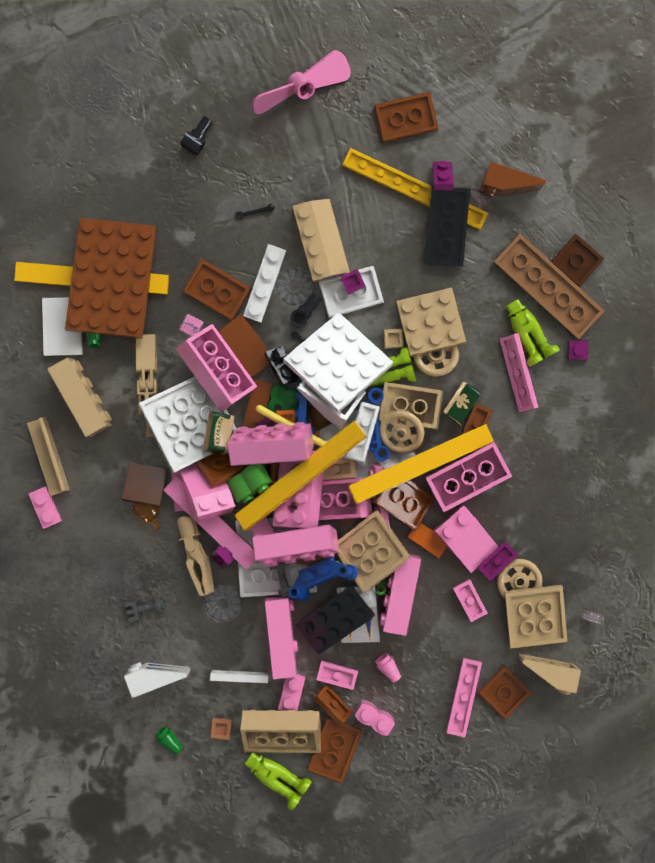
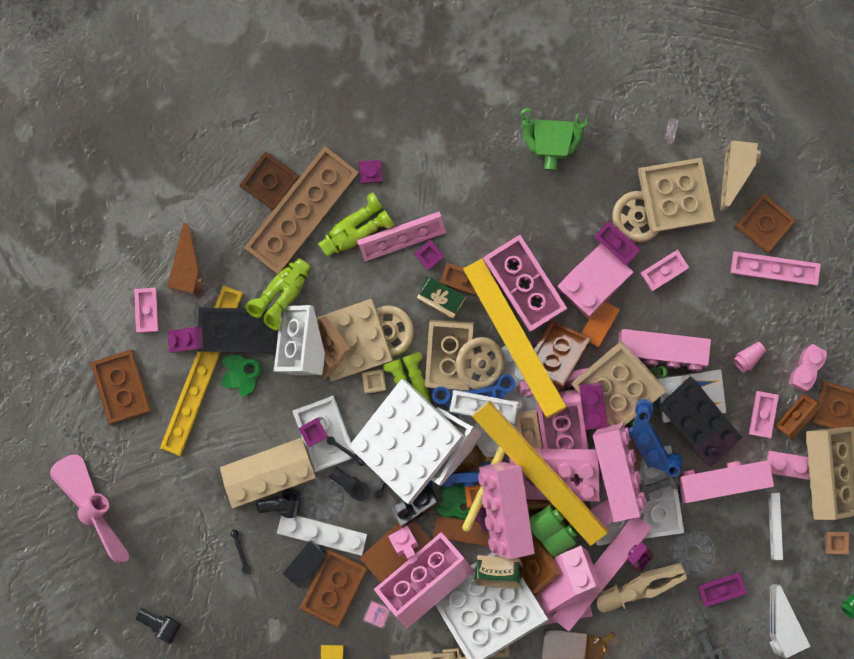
camera: 90 degrees left, 5 degrees down
none -> bright pink plate [134,288,159,333]
none -> green plate [221,354,262,396]
none -> lime piece [245,258,311,330]
none -> black pin [256,489,301,518]
none -> white slope [274,305,325,375]
none -> black tile [283,540,327,588]
none -> medium nougat slope [317,316,351,380]
none -> black hinge [327,436,366,466]
none -> bright pink plate [388,526,419,565]
none -> magenta plate [414,240,445,271]
none -> bright green torso [520,108,588,171]
none -> magenta plate [579,382,608,430]
none -> magenta plate [697,572,747,607]

